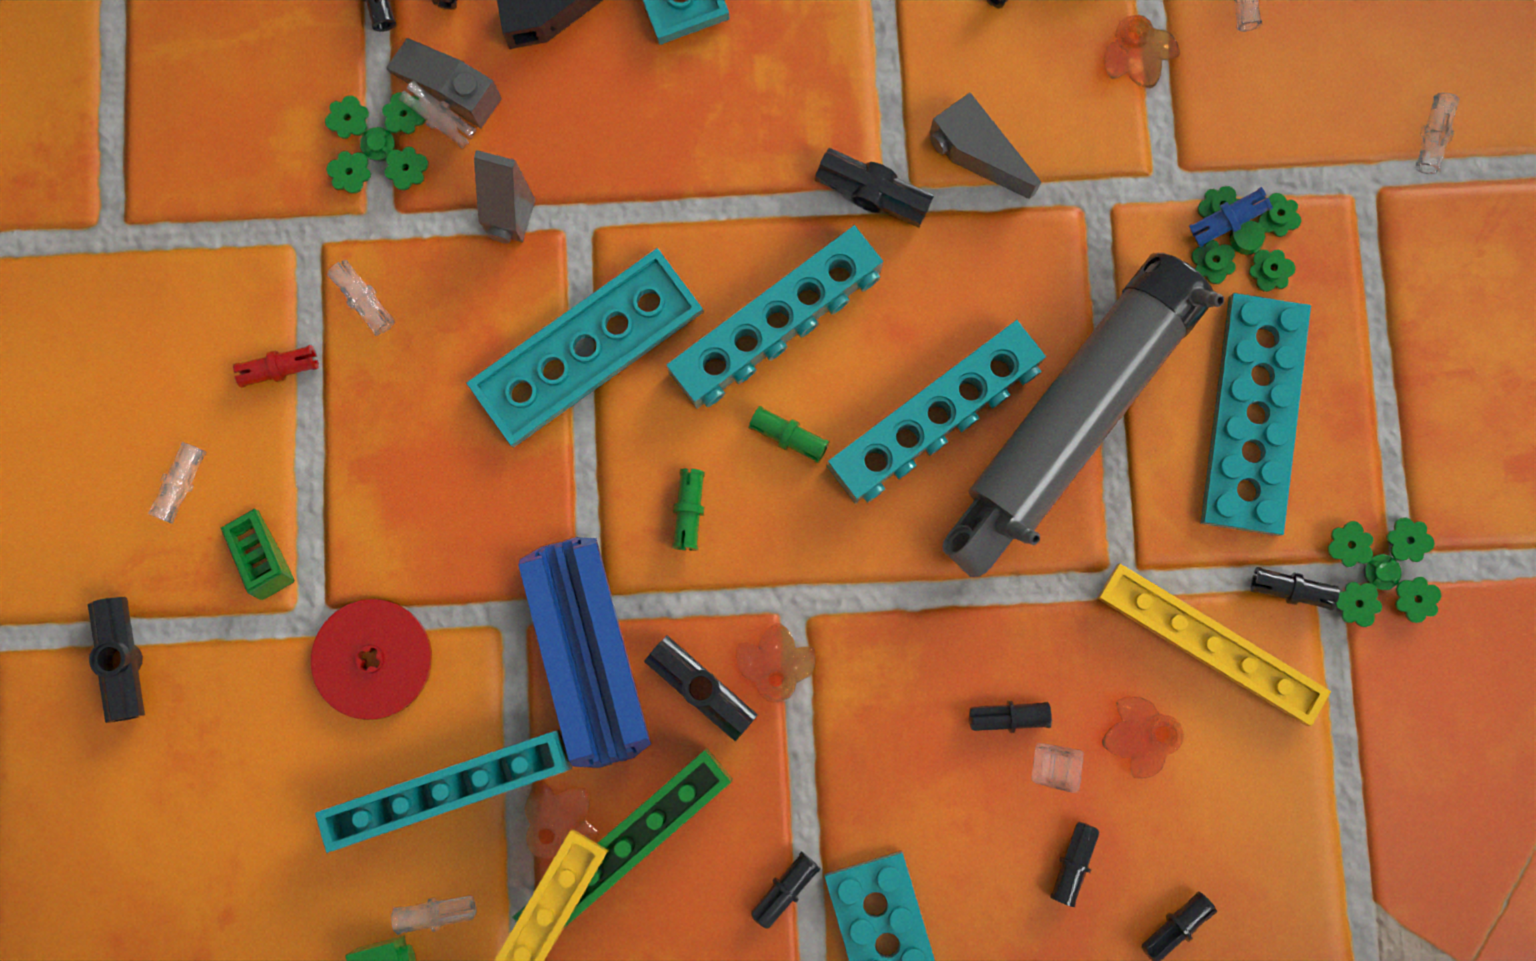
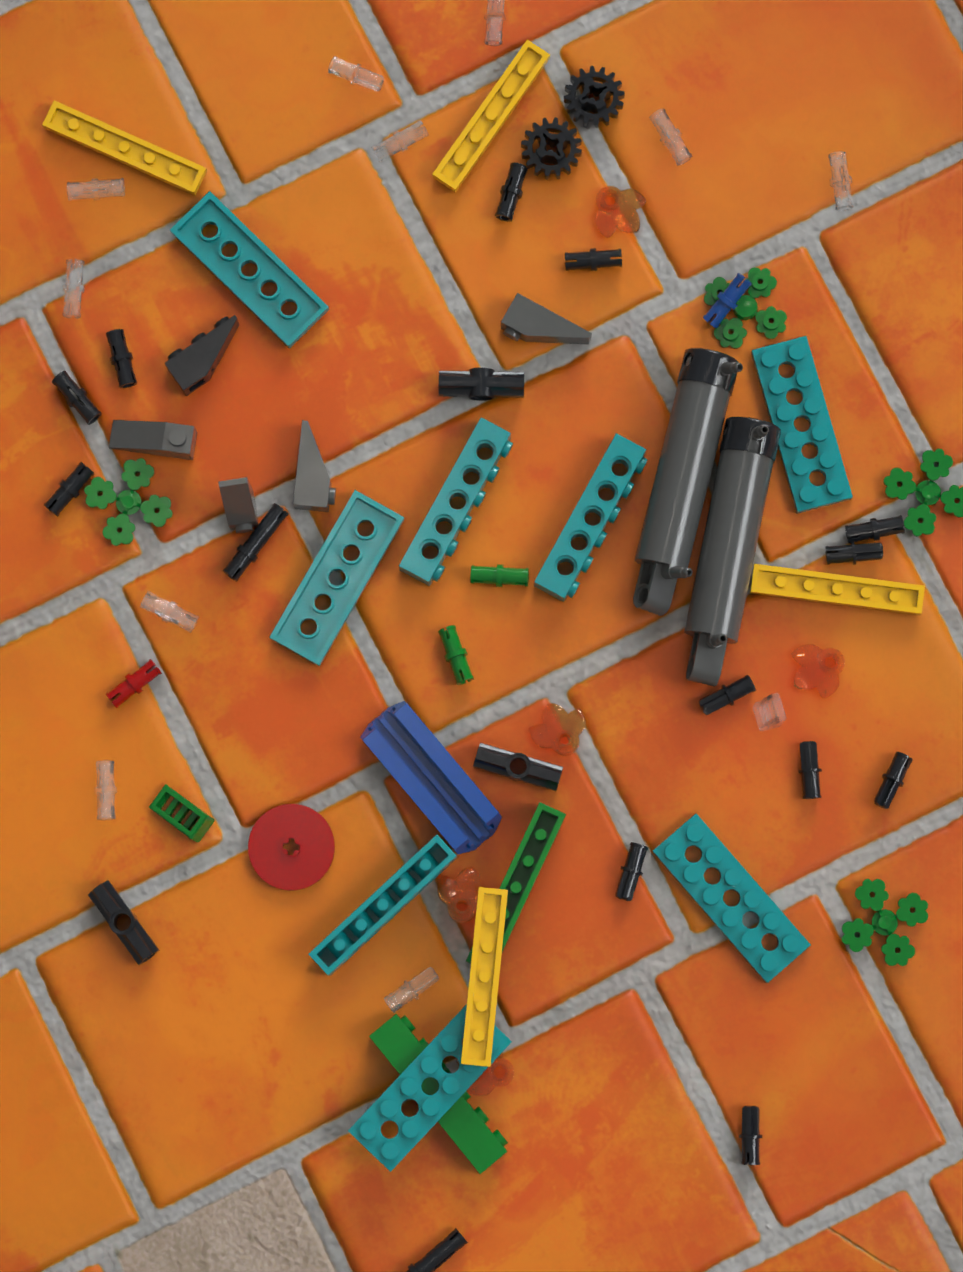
camera: 25 degrees left, 0 degrees up
clear pin [399,80,477,149] -> none
none -> black pin [44,462,95,517]
none -> black pin [222,503,289,582]
none -> dark grey slope [293,420,336,512]
none -> black pin [565,248,622,271]
none -> dark grey piece [684,417,781,686]
none -> black axle [826,542,883,565]

